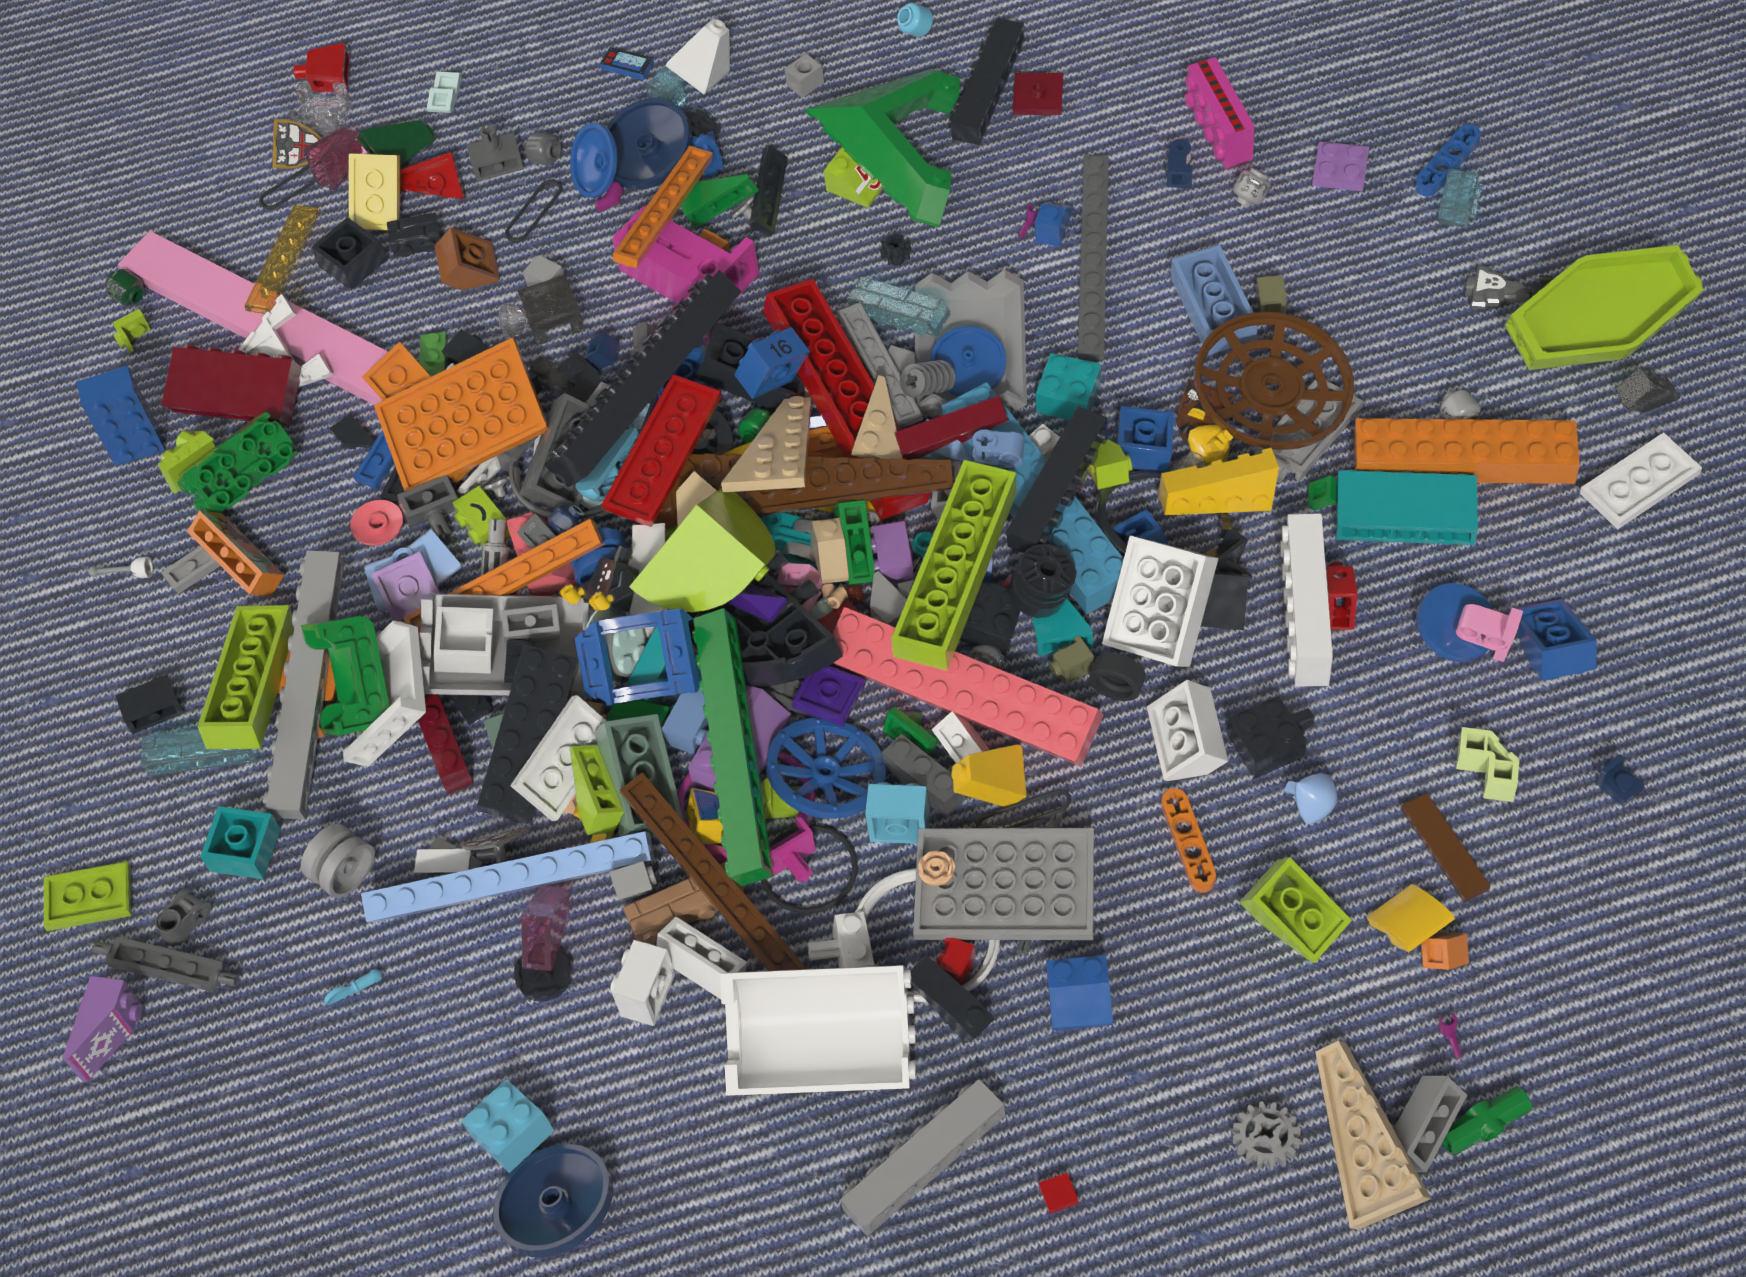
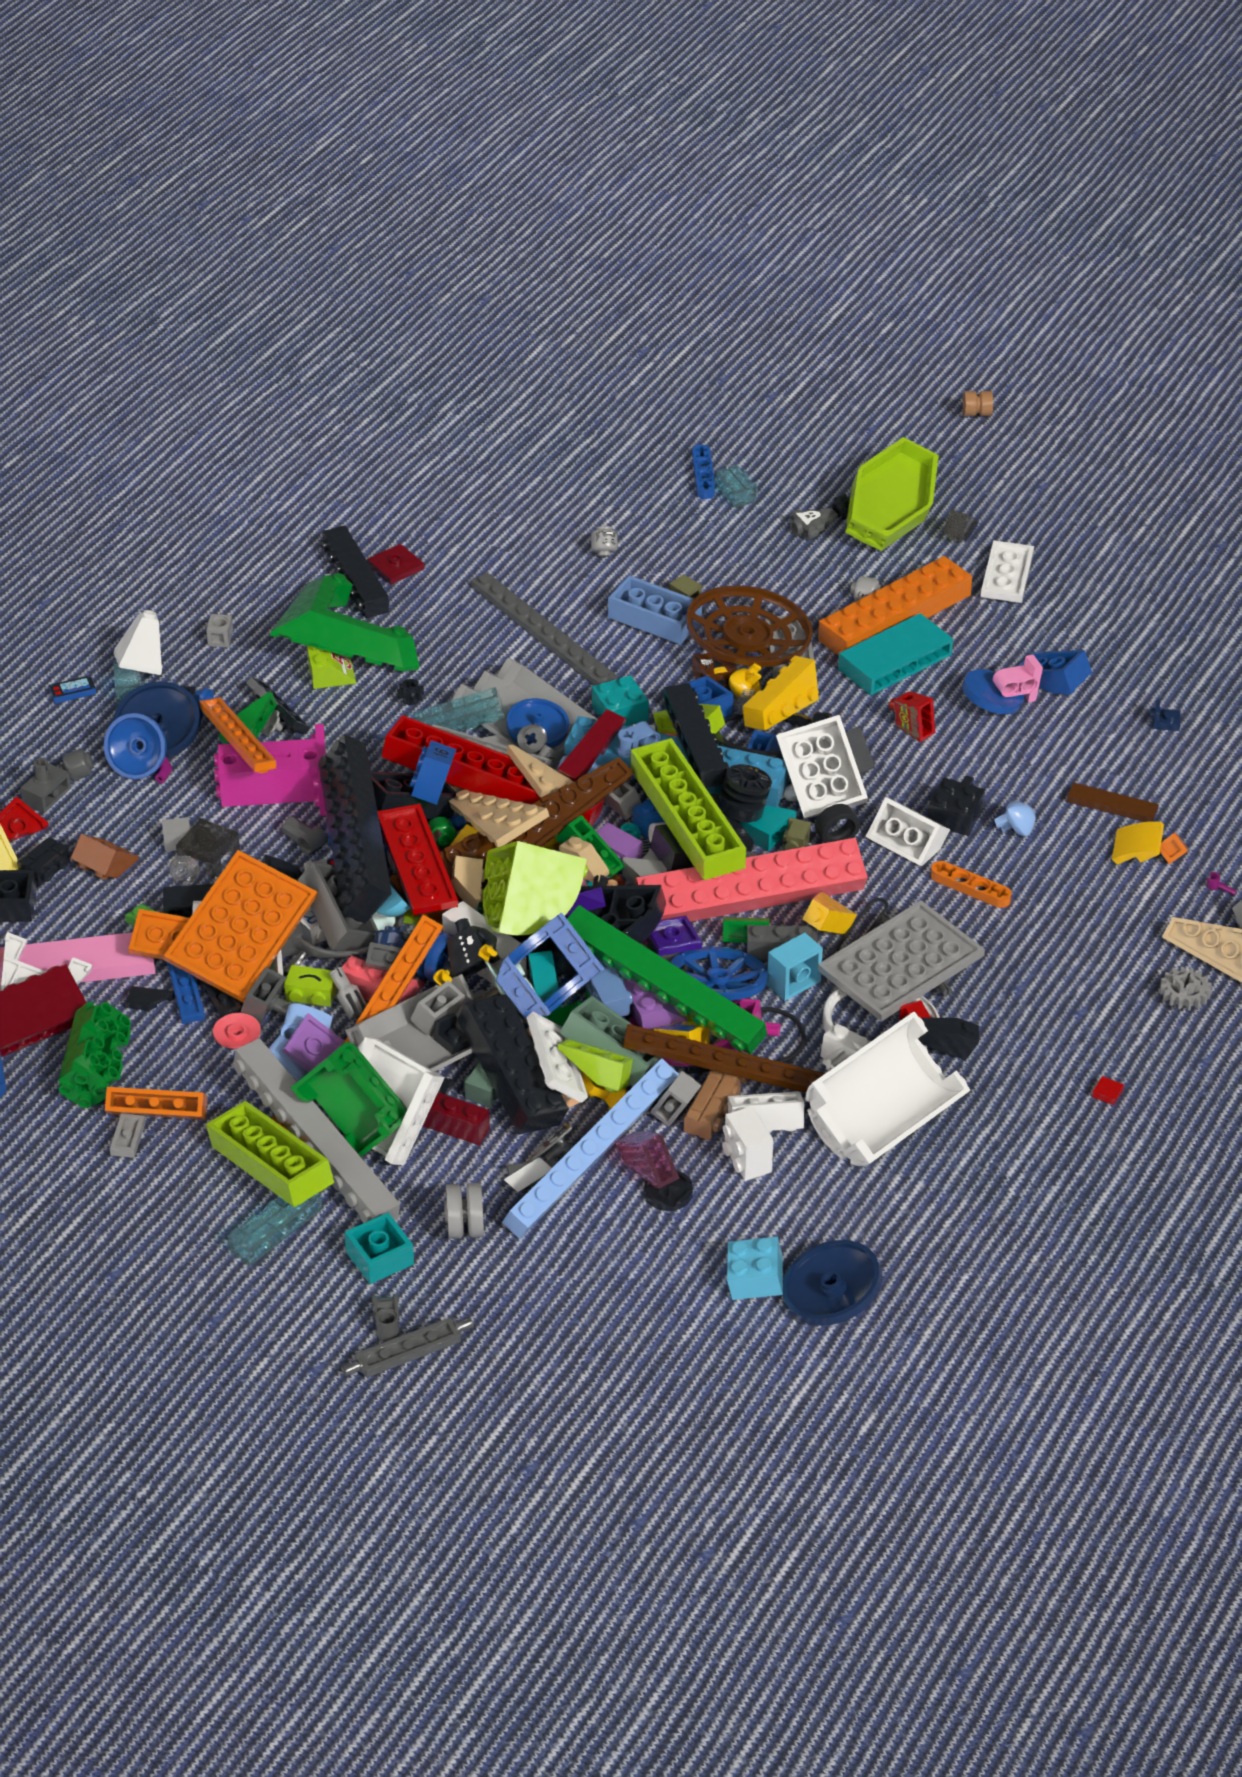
camera: 50 degrees left, 15 degrees down
lime tile [44,861,132,931] -> none
medium lavender slope [63,976,142,1082] -> none
hinge [88,557,153,578] -> none
black brick [115,674,184,735] -> none
lime slope [158,430,215,494] -> none
medium azure piece [324,969,382,1006] -> none
white piece [434,607,493,674] -> none
black piece [505,180,562,242] -> none
dark blue plate [584,332,620,371] -> none
light grey brick [840,1079,1005,1237] -> none
medium azure head [897,3,933,37] -> none
light nougat plate [918,851,955,886] -> none
white panel [932,711,990,763] -> none
magenta hand [1018,204,1040,238] -> none
blue slope [1035,201,1074,247] -> none
blue slope [1046,955,1113,1031] -> none
dark blue leg [1167,139,1193,188] -> none
dark pink brick [1184,57,1255,169] -> none
lime slope [1239,857,1352,963] -> none
white brick [1280,514,1333,687] -> none
green plate [1308,475,1337,511] -> none
medium lavender plate [1312,142,1369,191] -> none
yellowish green brick [1456,727,1519,802] -> none

